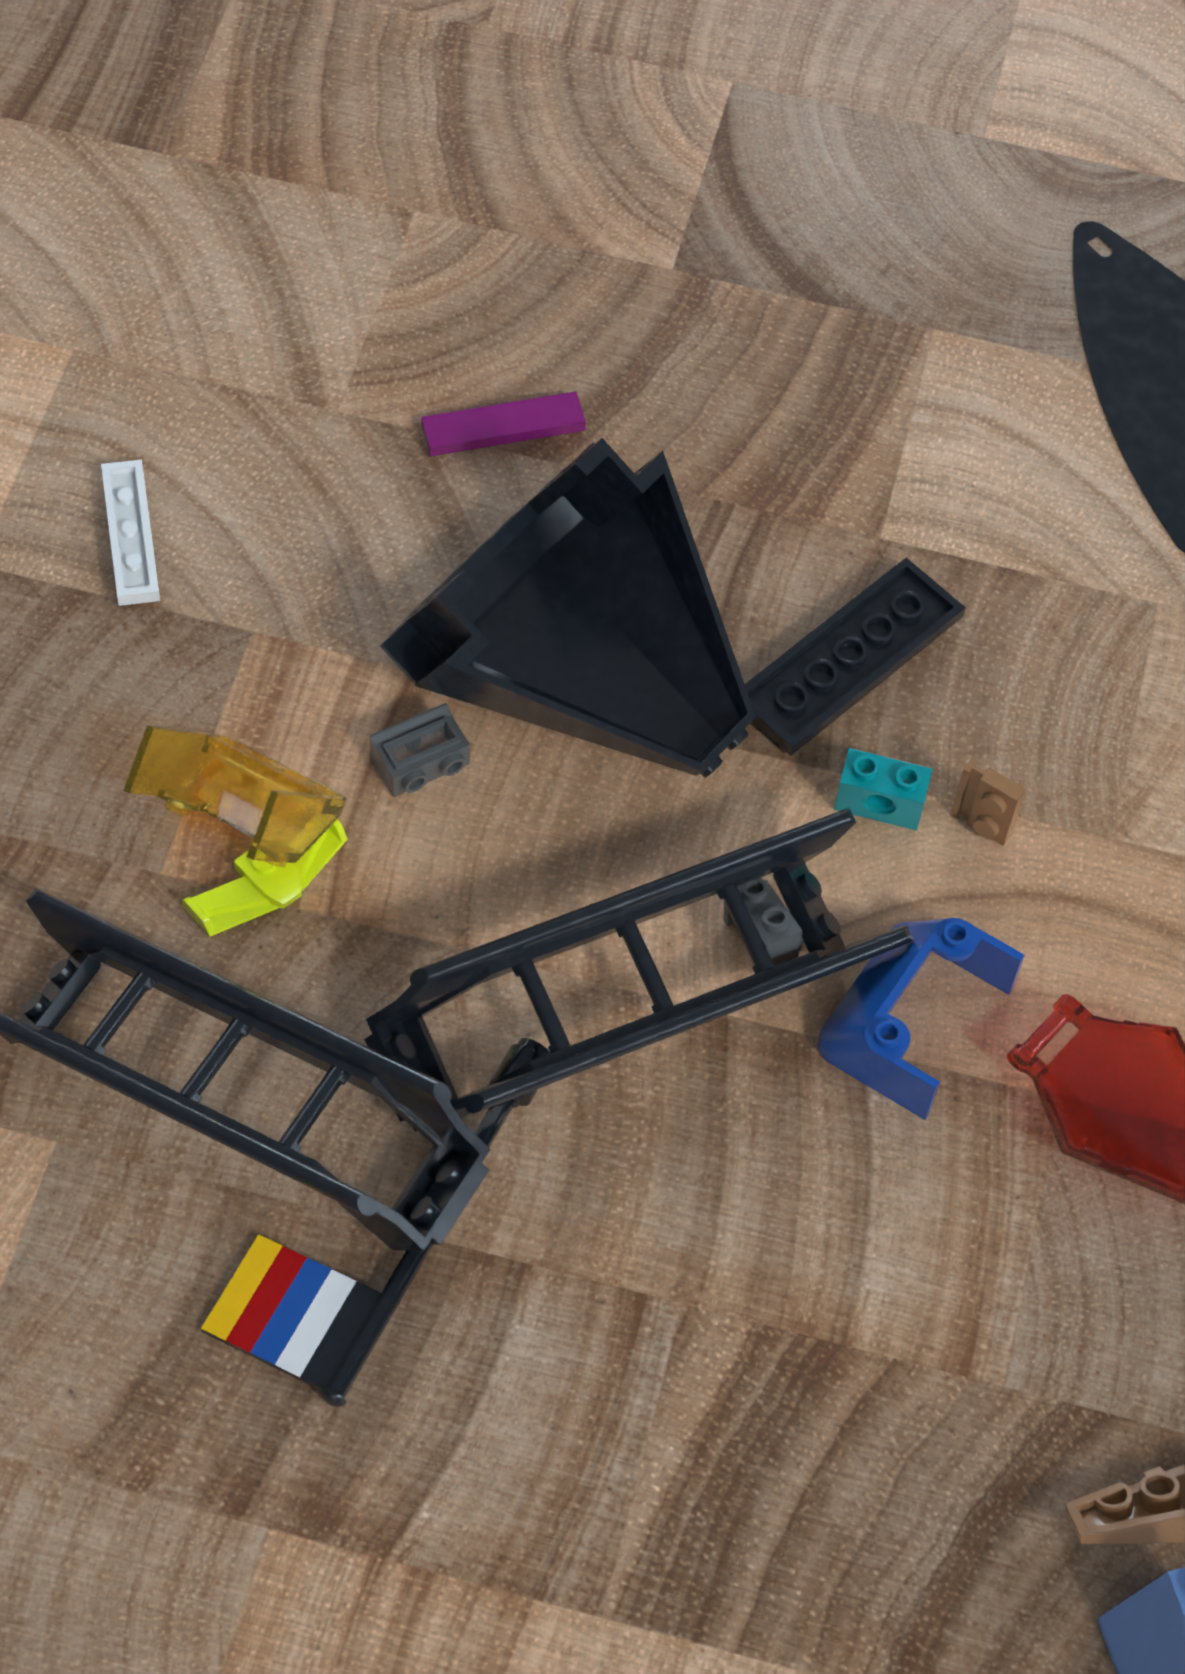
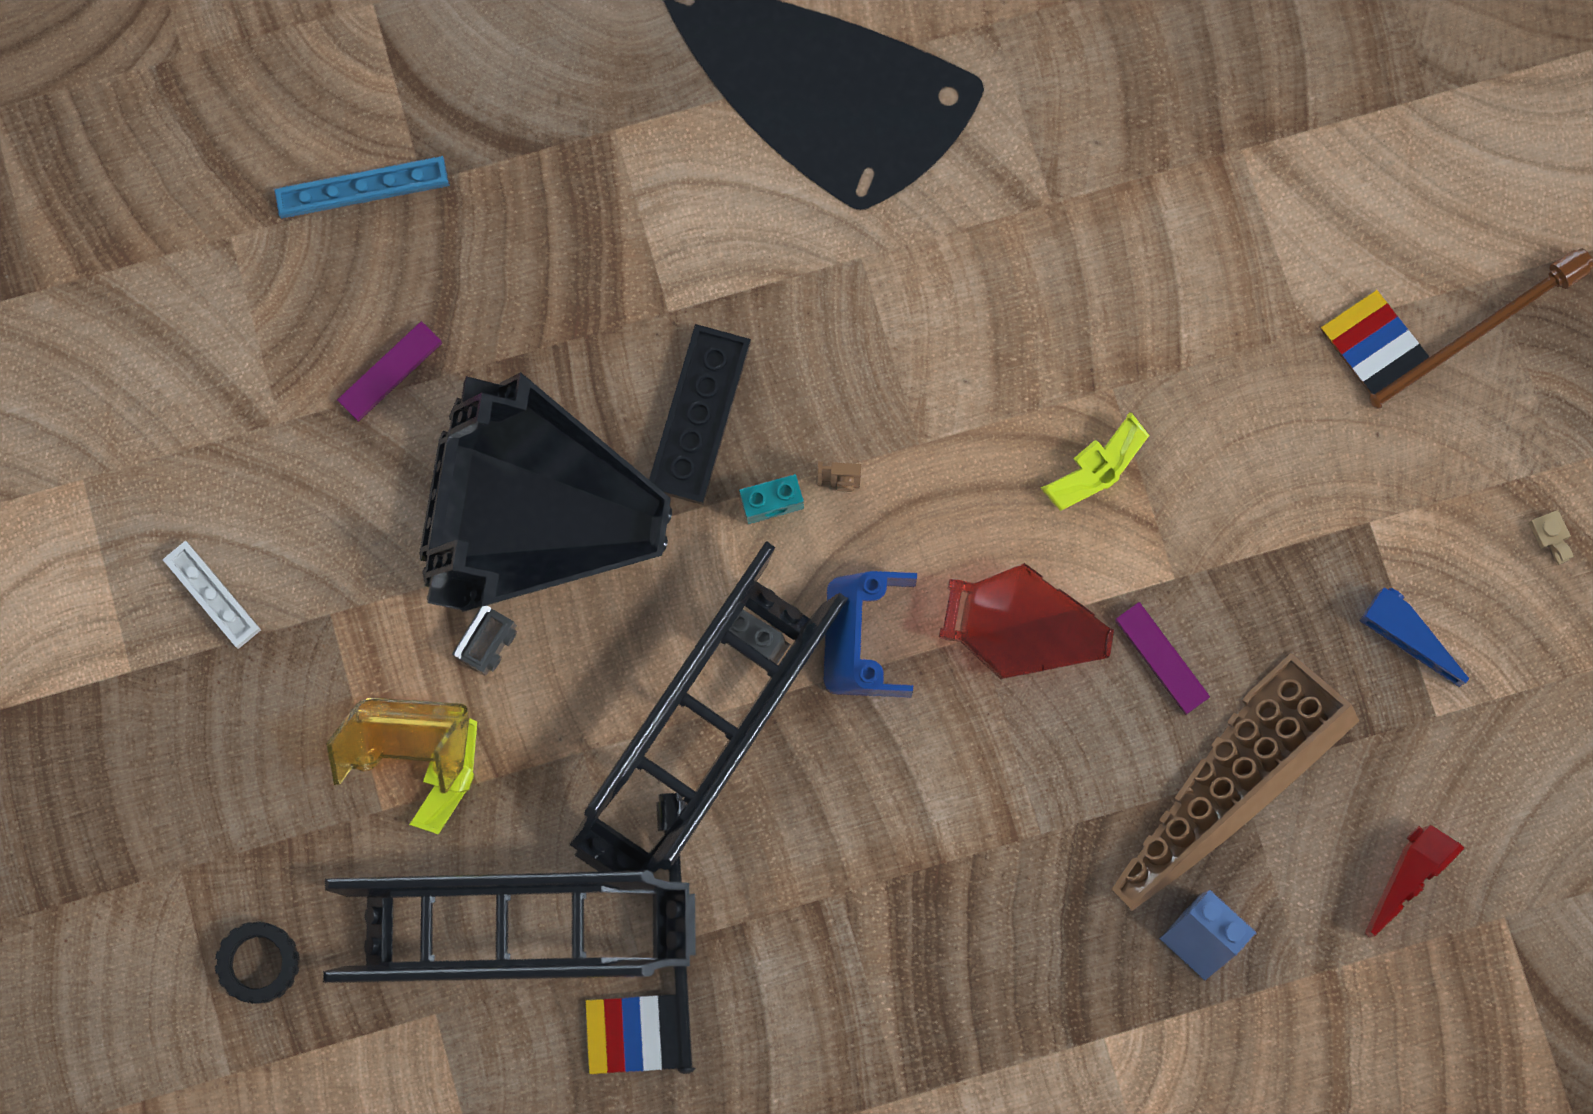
camera: 25 degrees left, 20 degrees up
none -> dark azure tile [274,156,449,219]

